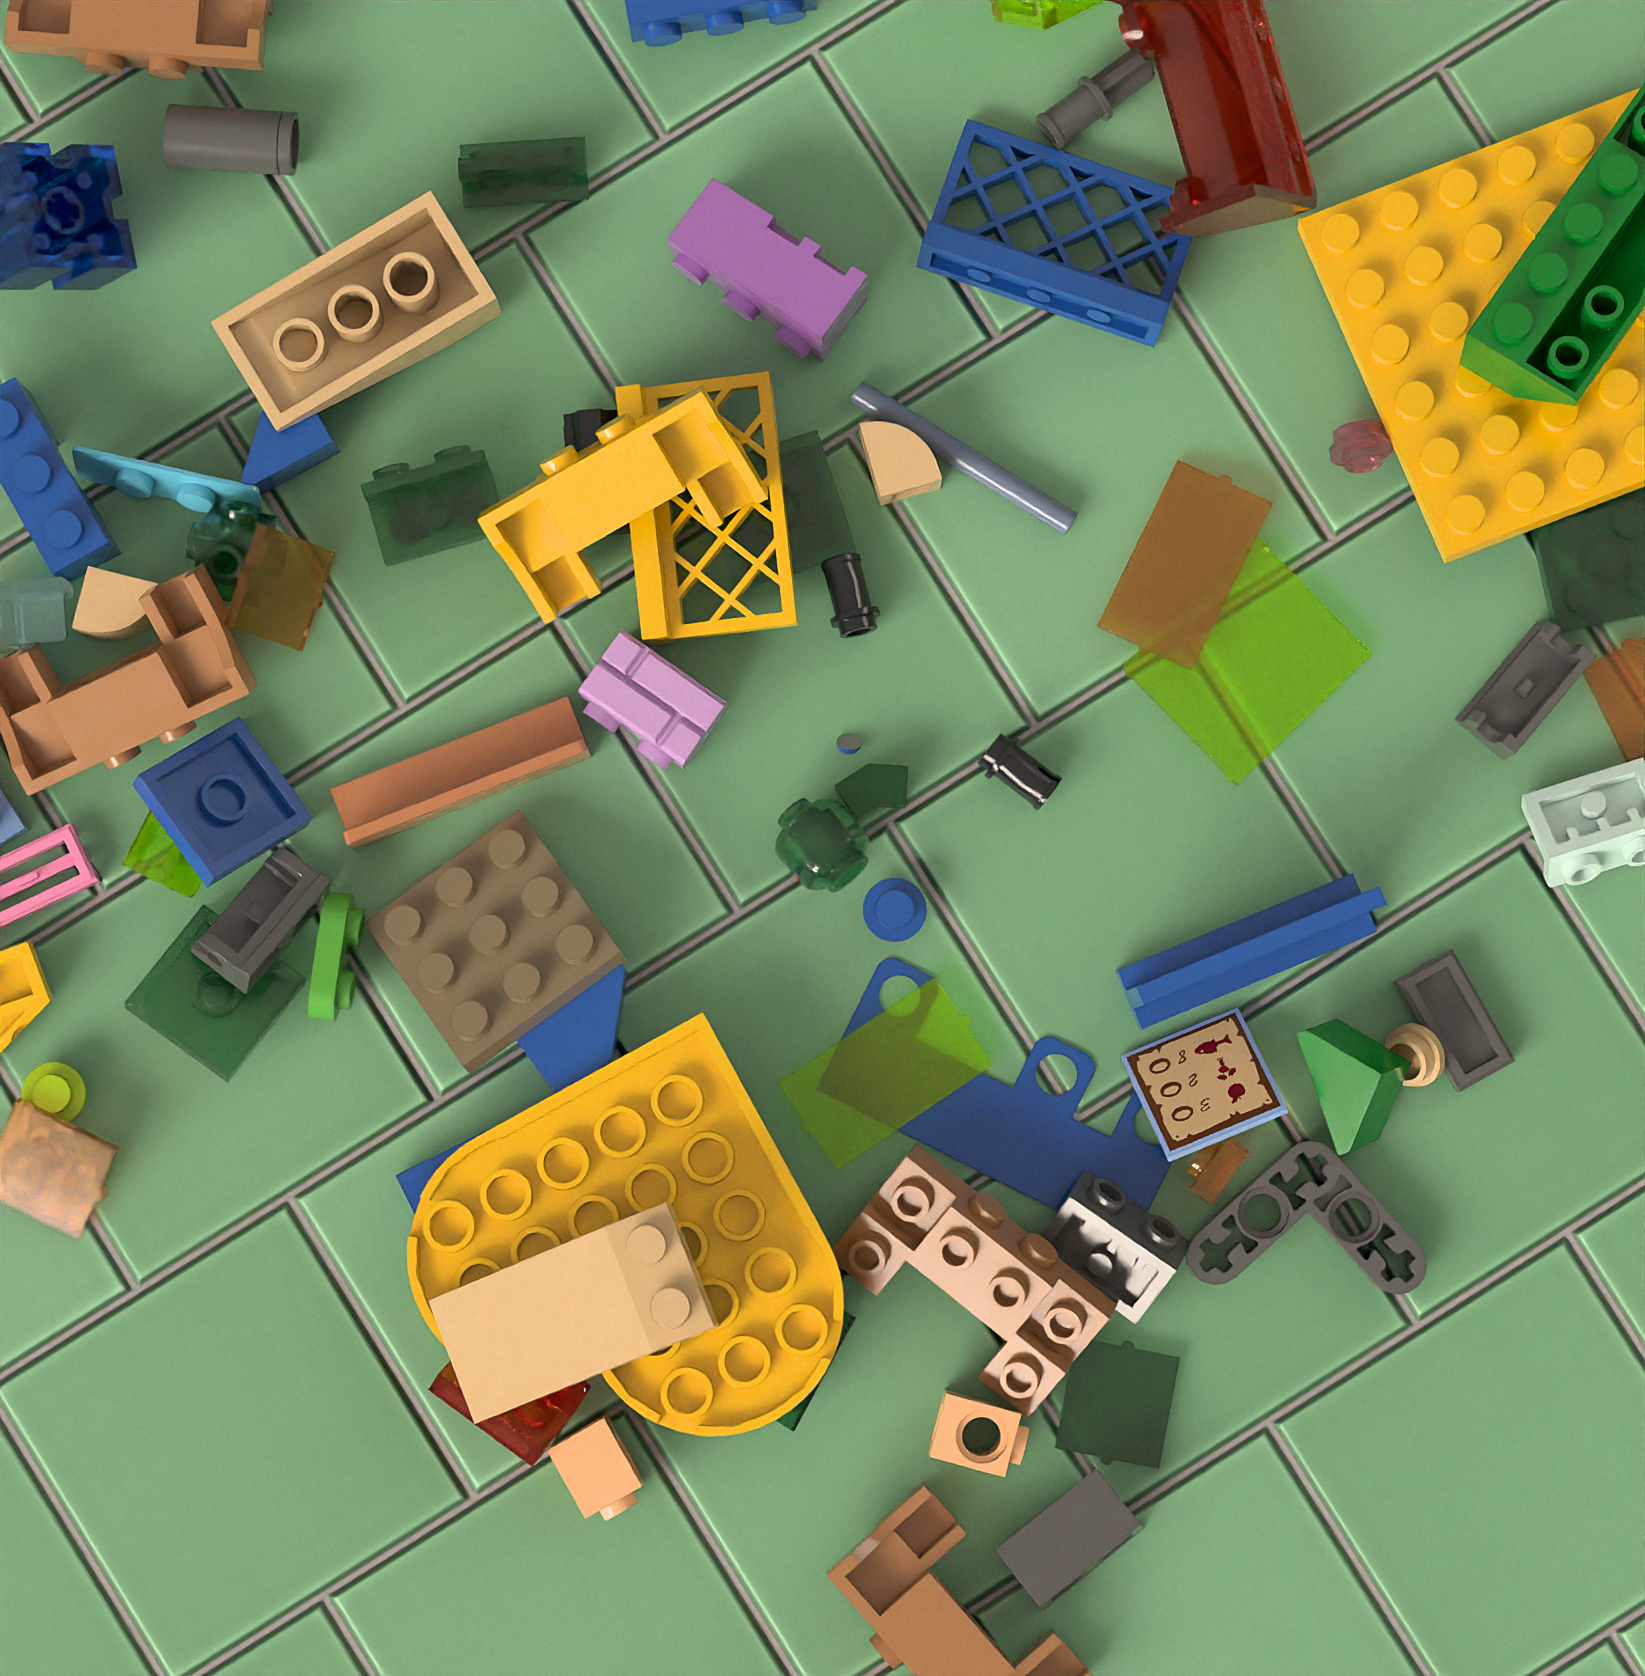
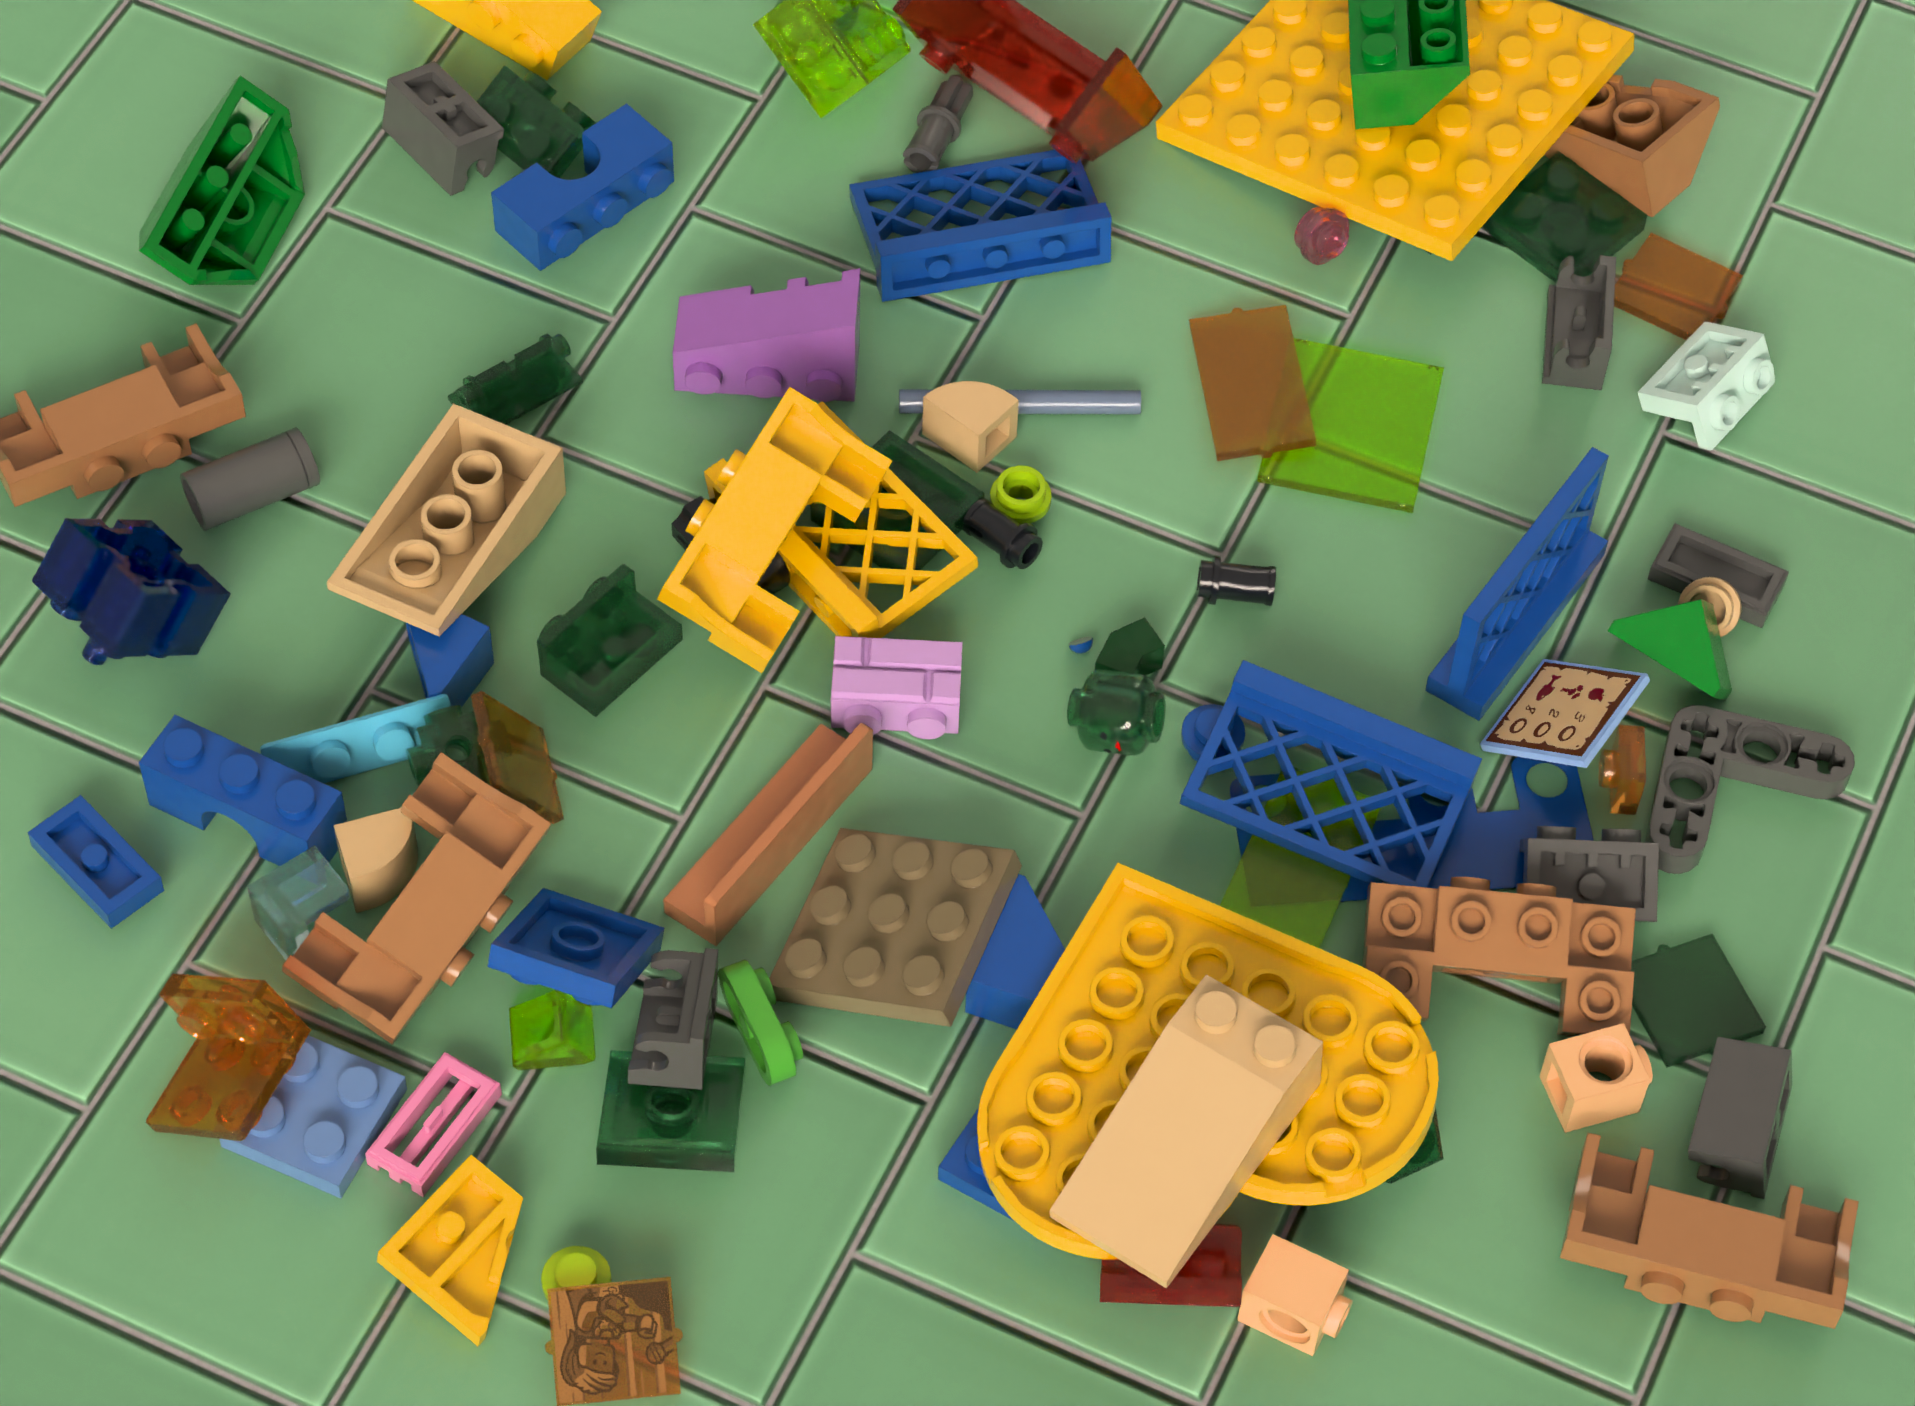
camera: 35 degrees left, 30 degrees down
none -> lime plate [990,465,1052,524]
none -> blue fence [1180,660,1482,888]

